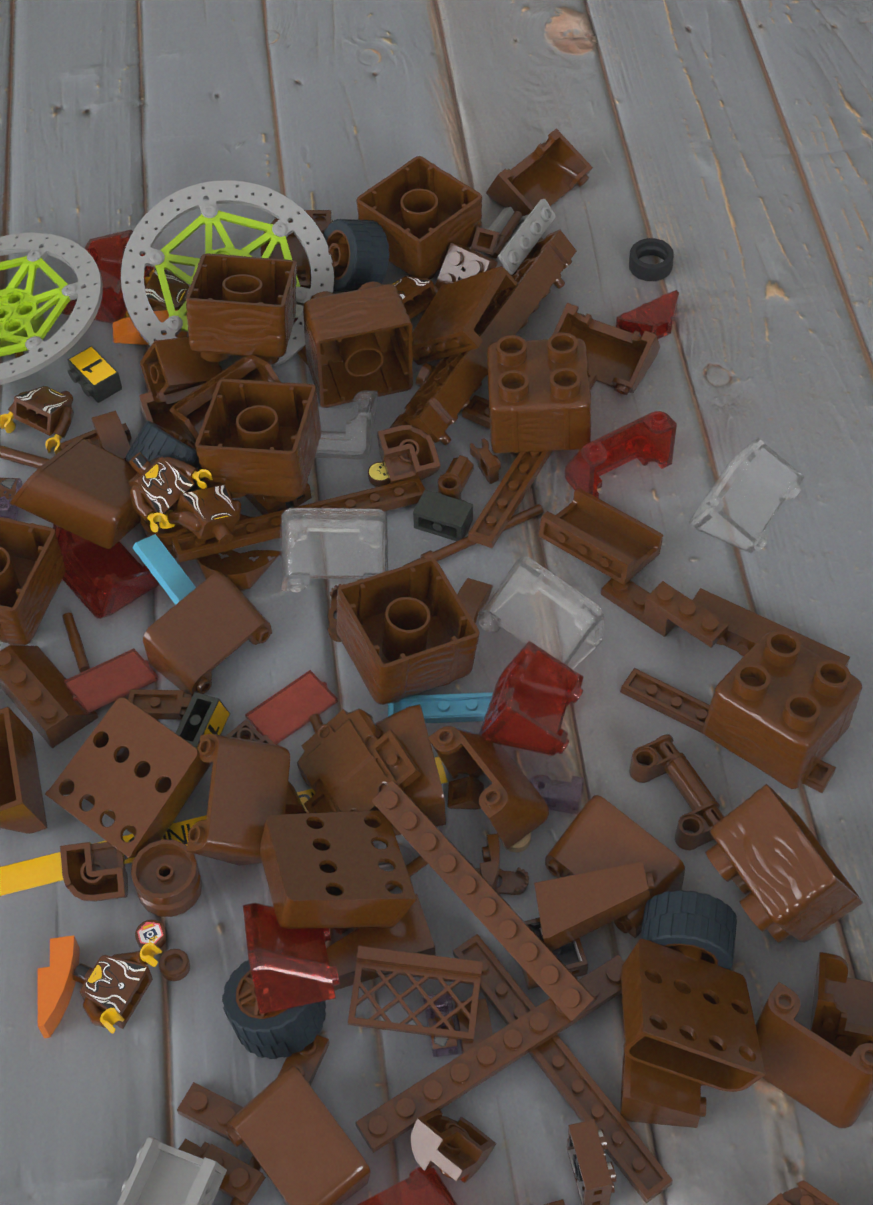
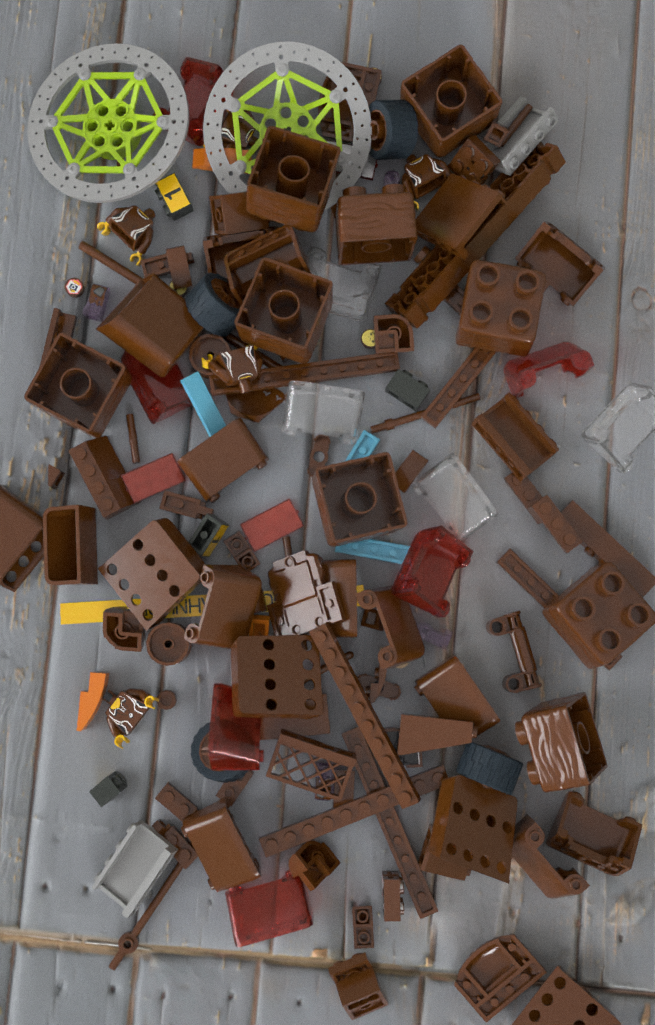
camera: 15 degrees right, 30 degrees up
reddish brown torso [129,452,213,532] -> none
tile [135,920,167,949] -> none
reddish brown piece [438,455,474,499] -> none
reddish brown plate [470,438,501,484] -> none
reddish brown windscreen [486,128,593,216] -> none
clear red slope [616,290,679,339] -> none
black tyre [629,238,674,281] -> none
none -> pearl dark grey brick [89,771,128,808]

